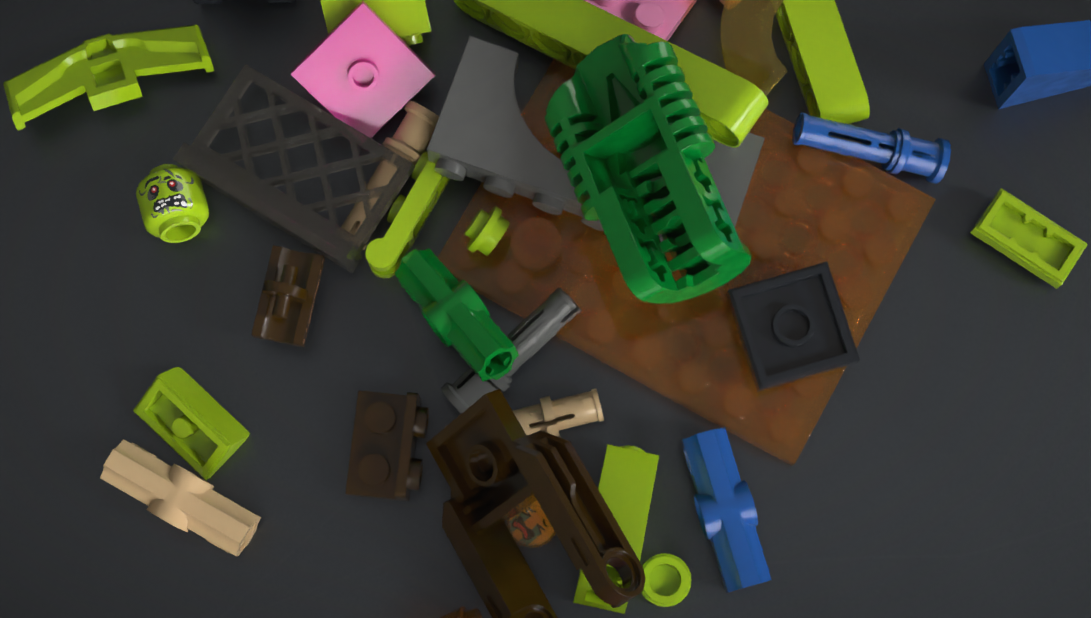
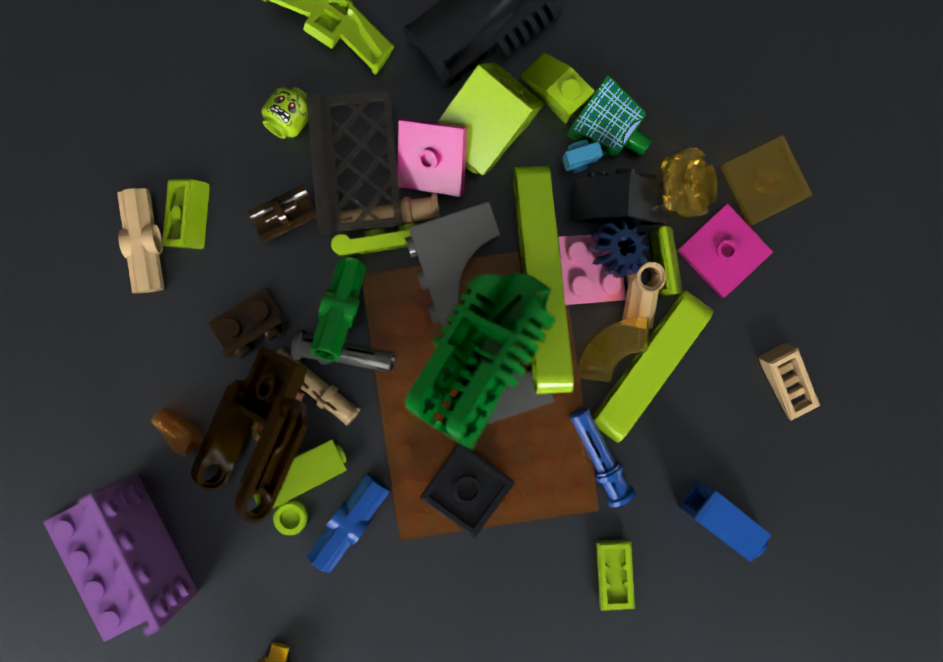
camera: 50 degrees right, 10 degrees up
lime plate [464,206,510,256] -> none

